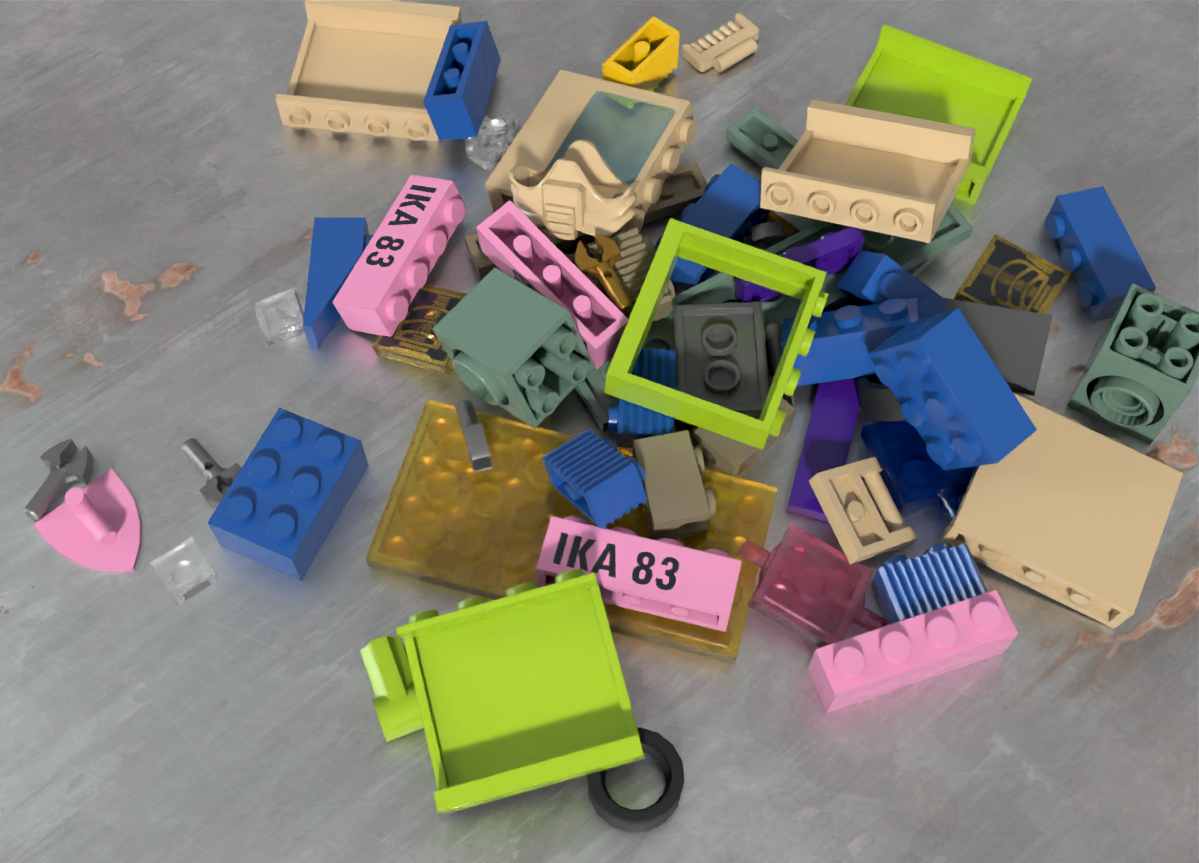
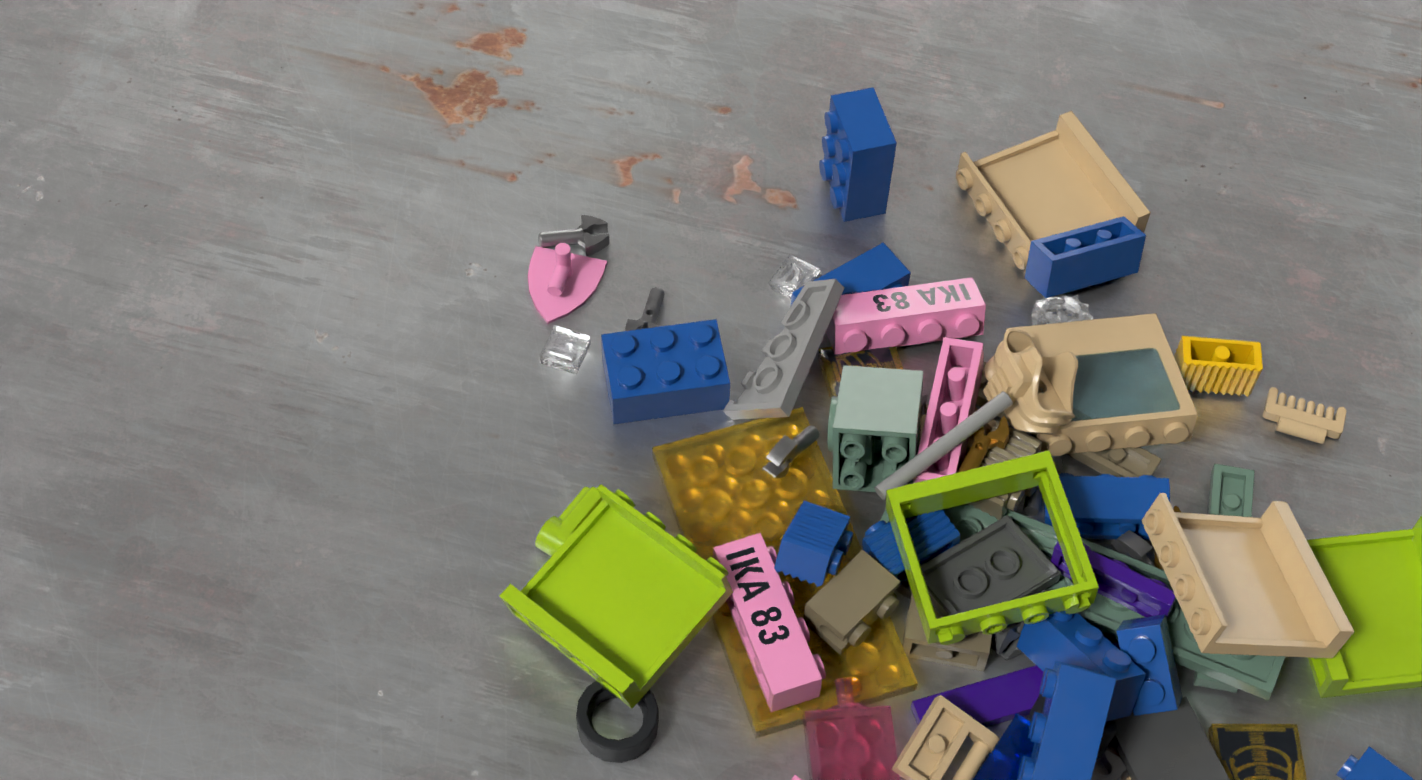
camera: 55 degrees right, 5 degrees down
none -> light grey wing [723,279,844,420]
none -> blue brick [819,87,897,222]
none -> light grey bar [874,391,1013,501]

